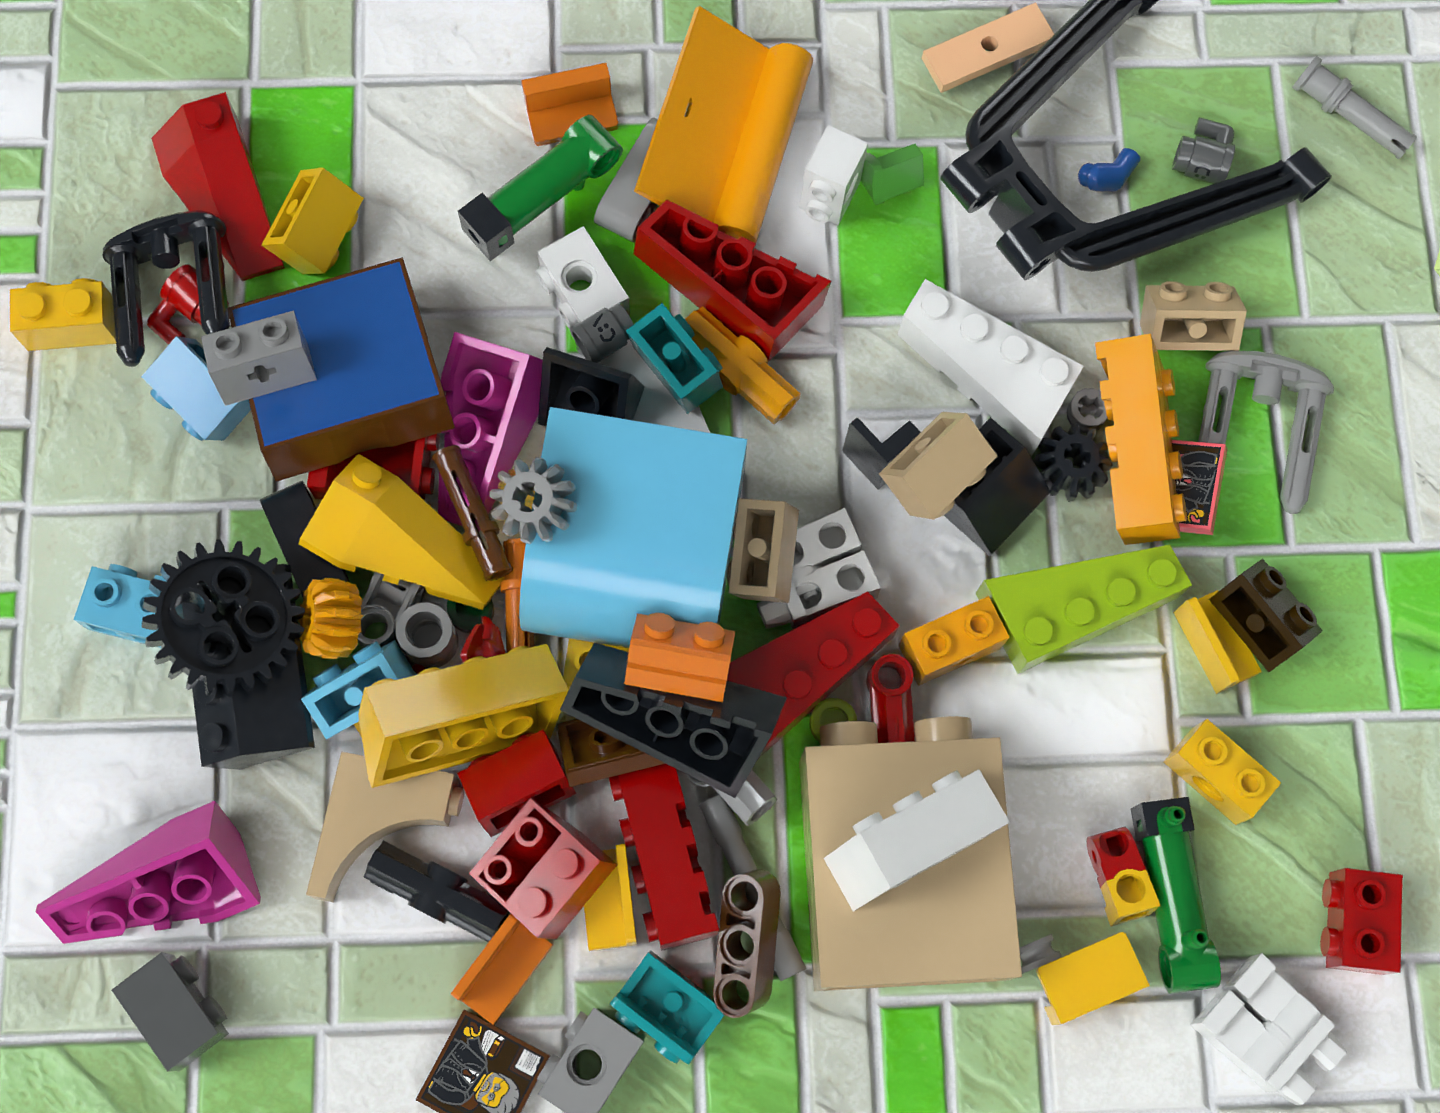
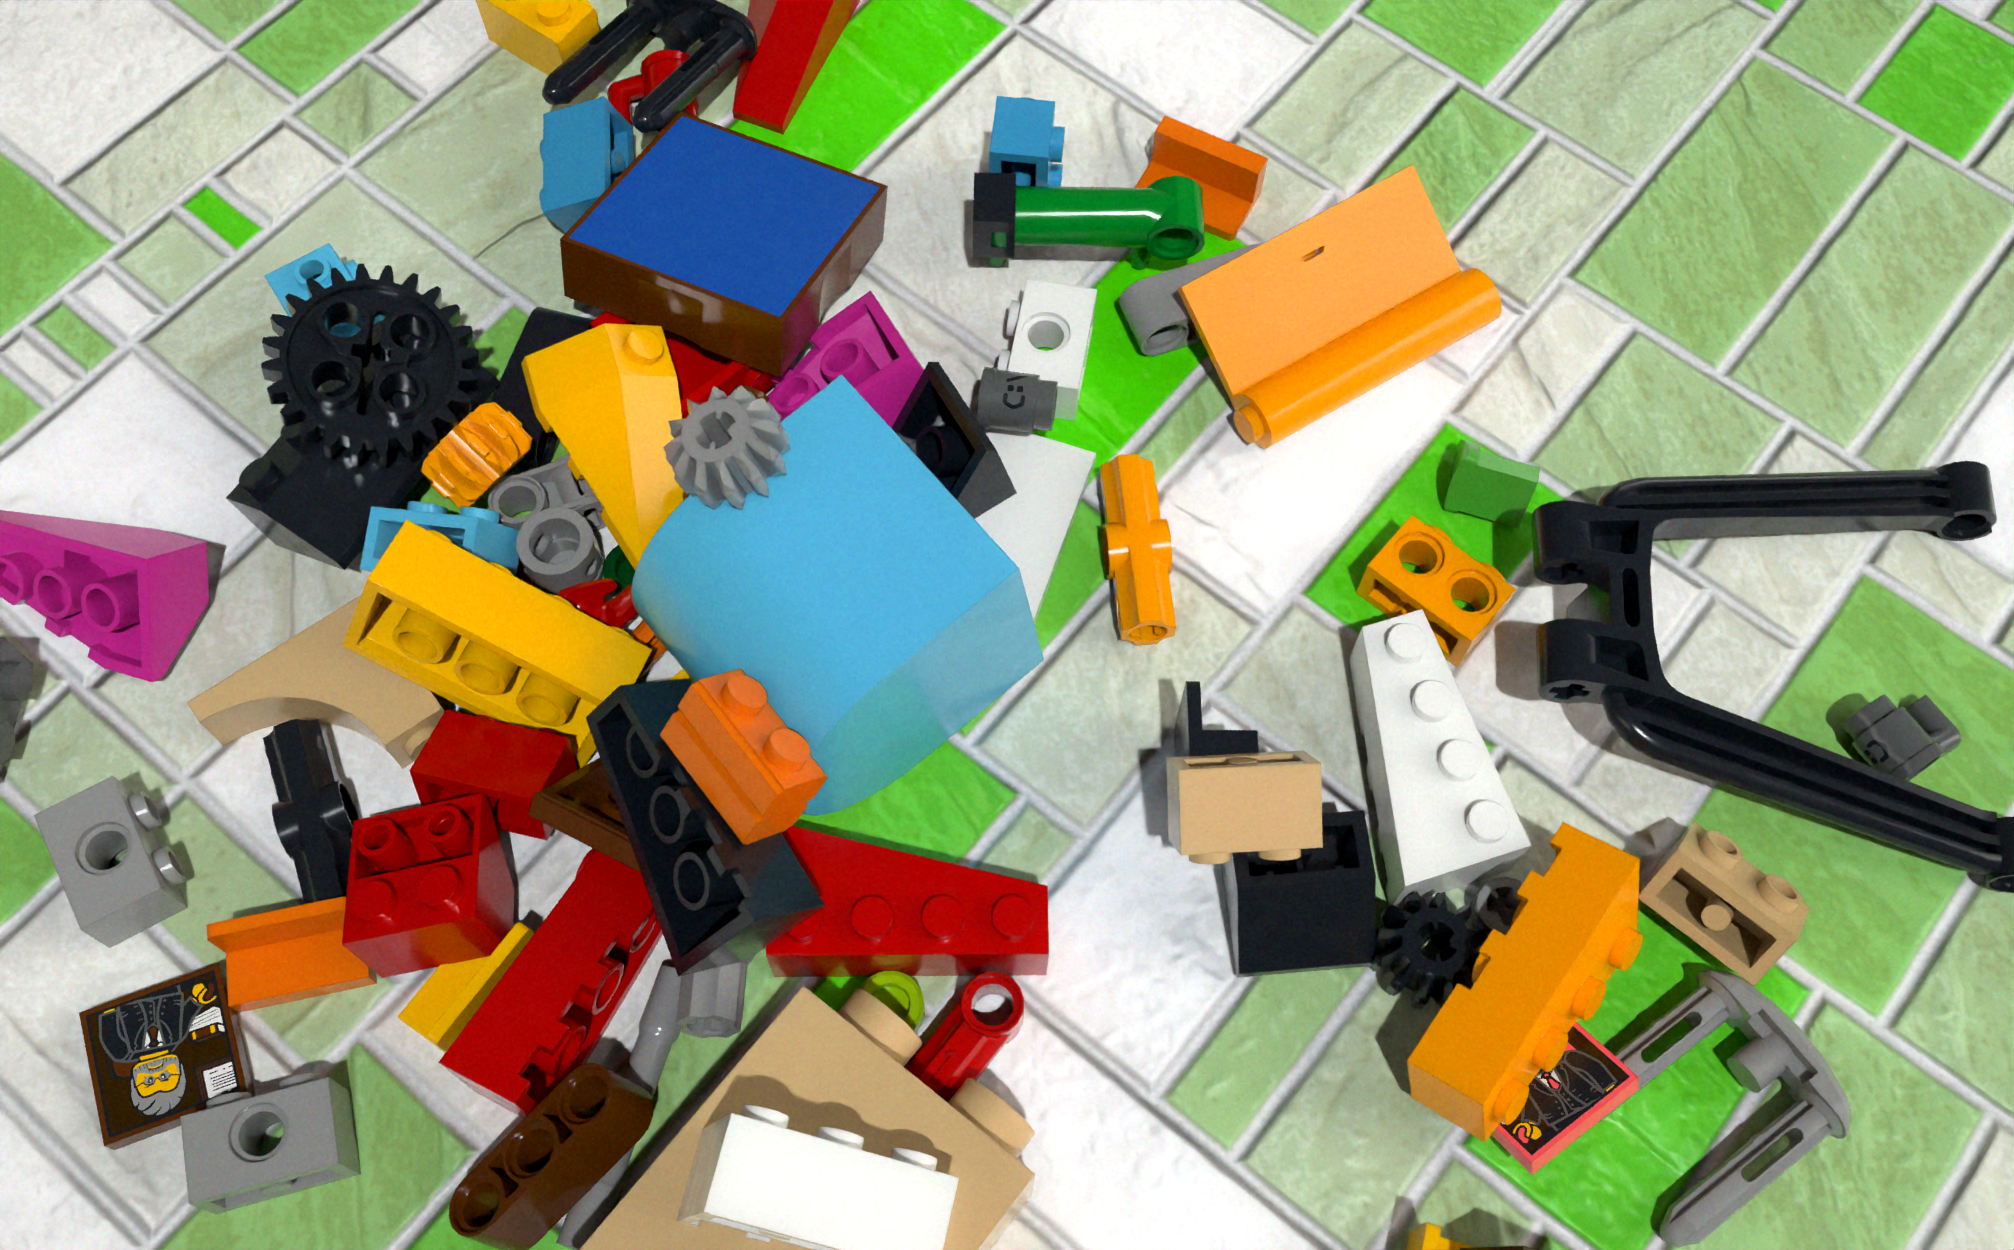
camera: 45 degrees right, 10 degrees down
light grey brick [201,310,317,406] -> none
yellow brick [261,168,364,274] -> none
teal bracket [610,950,724,1065] -> none
teal brick [626,303,723,414] -> none
red wedge [634,200,832,362] -> none
tan brick [727,498,799,603] -> none
white hips [757,508,881,629] -> none
white brick [799,125,868,225] -> none
light orange brick [898,596,1010,686] -> none
light nougat tile [921,2,1054,93] -> none
lime wedge [975,544,1192,674] -> none
blue arm [1078,148,1141,192] -> none
none -> light grey brick [34,776,188,948]
none -> dark azure brick [989,96,1065,187]
none -> light orange brick [1356,515,1516,668]

